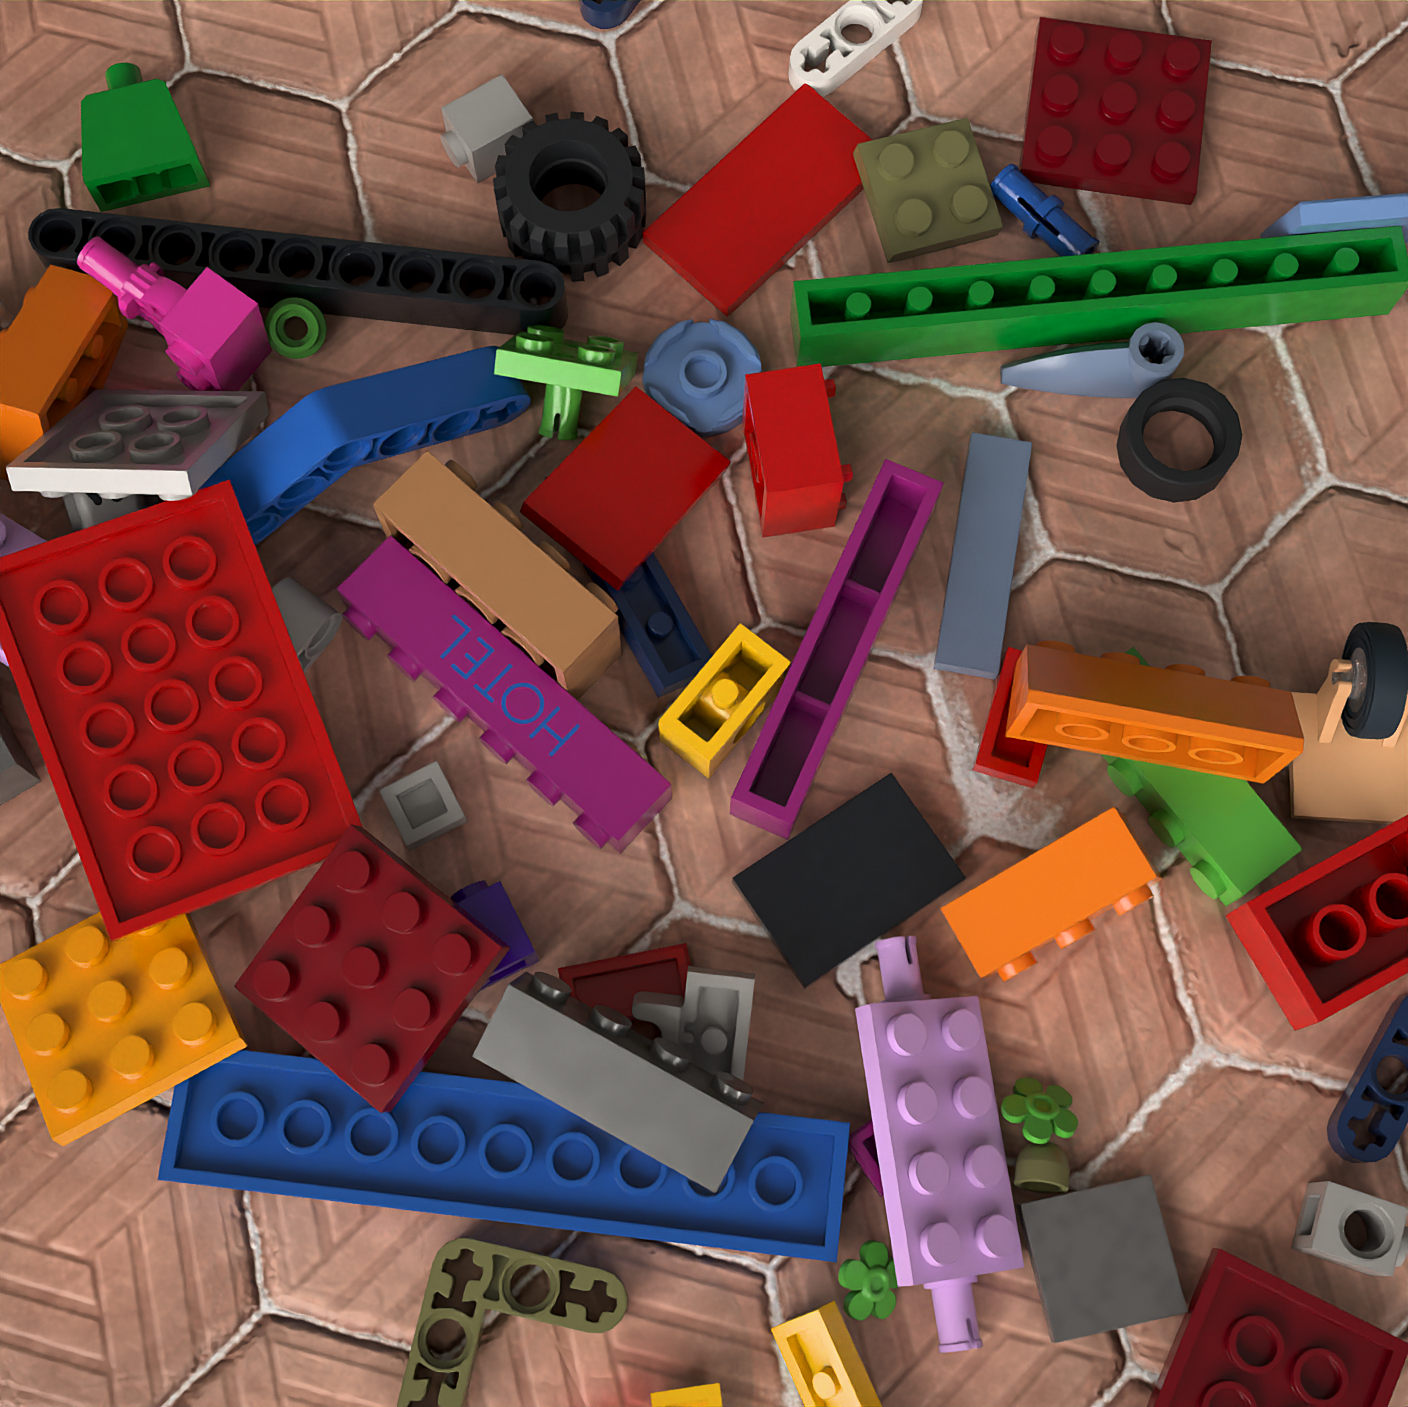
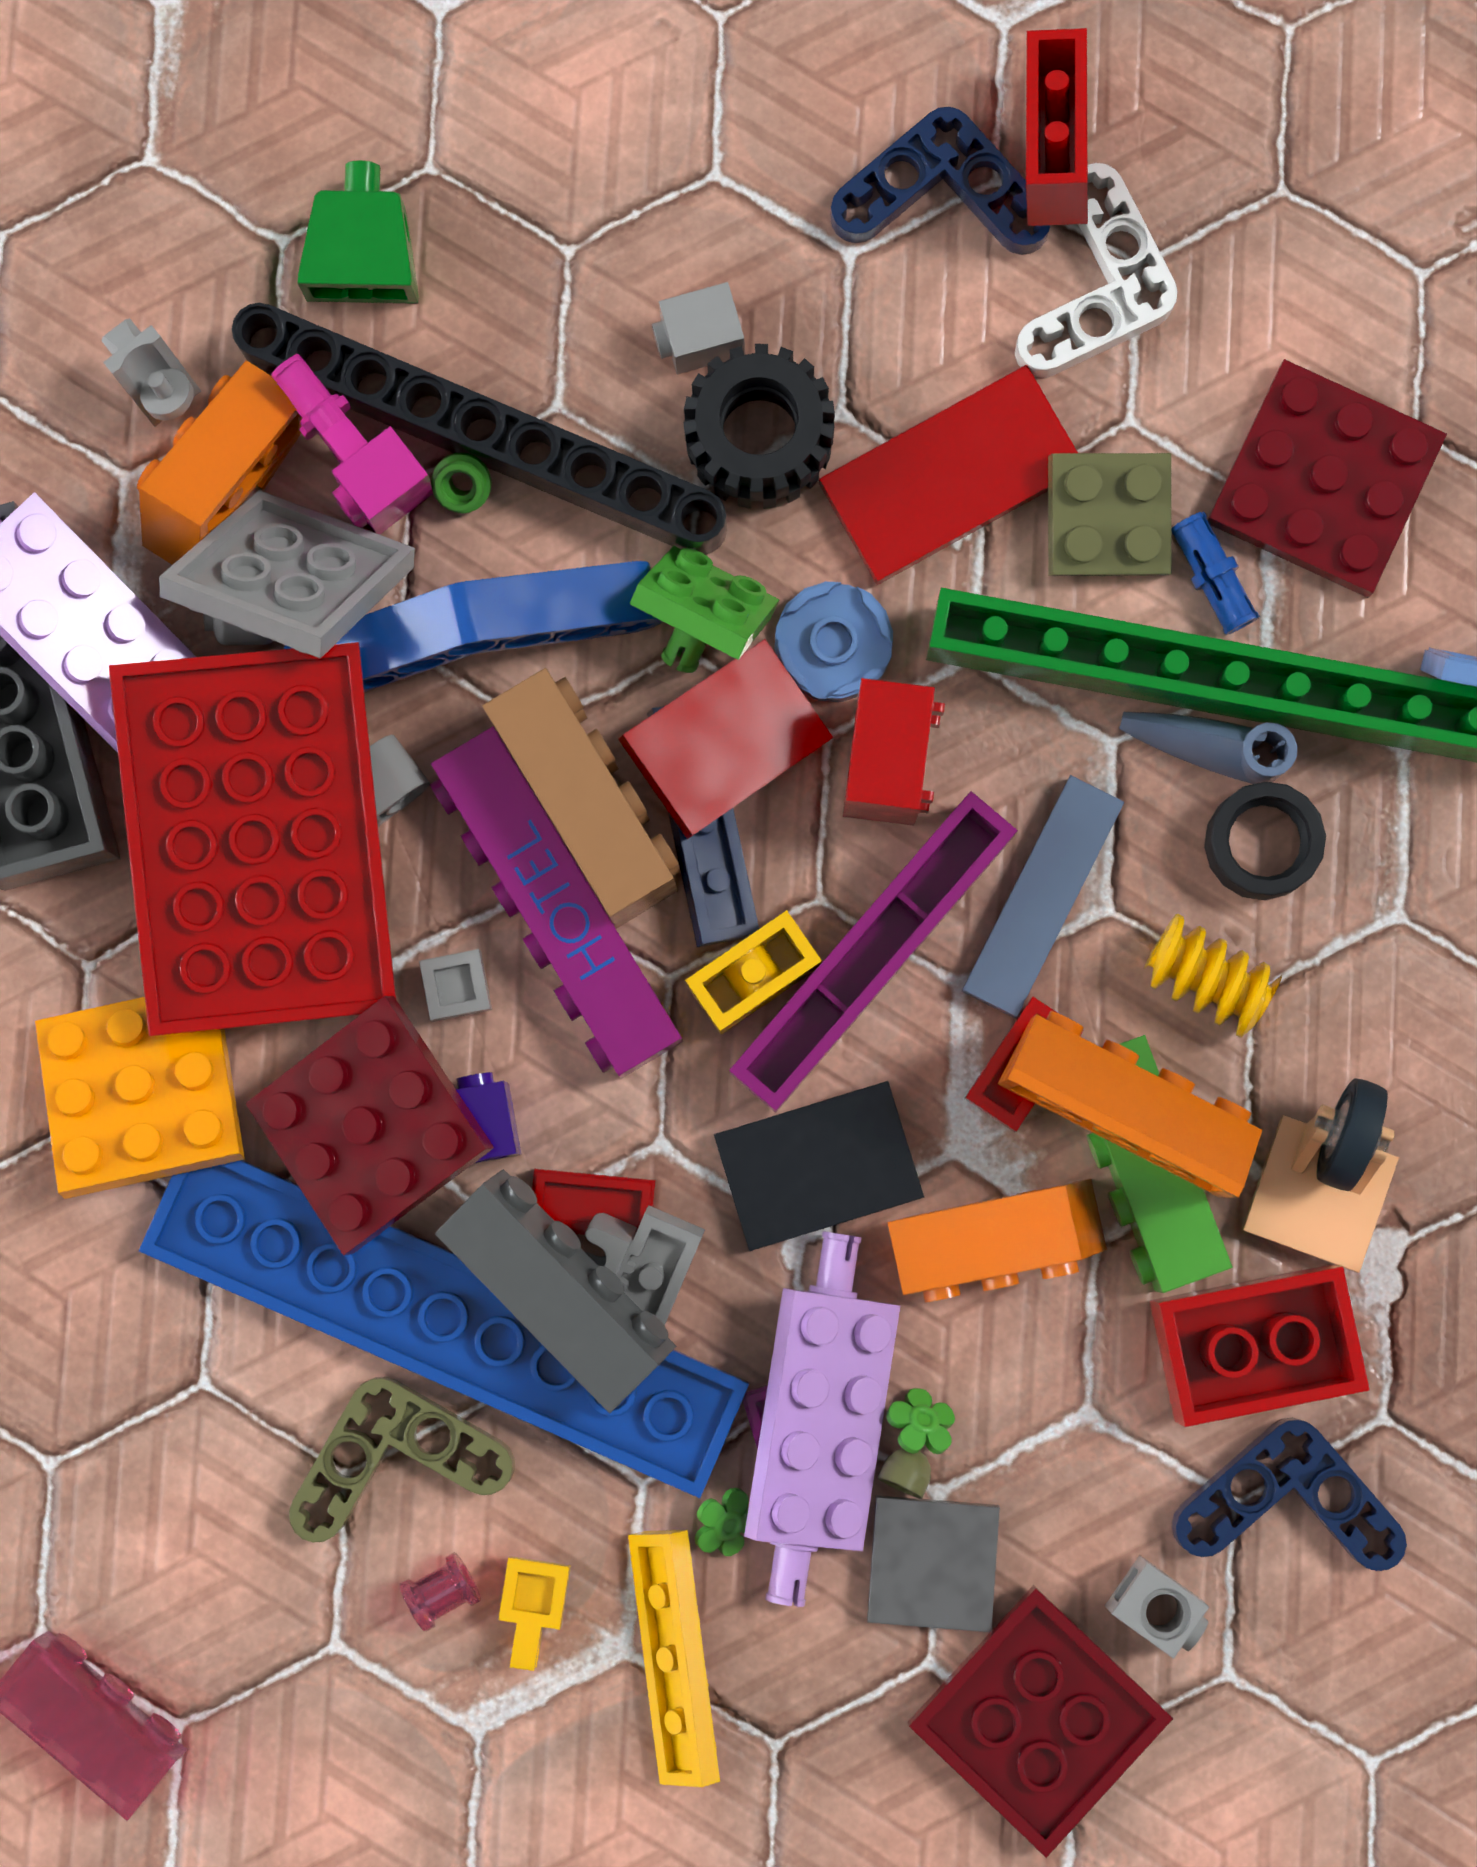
camera: 25 degrees right, 10 degrees up
none -> yellow piece [1144,914,1282,1038]

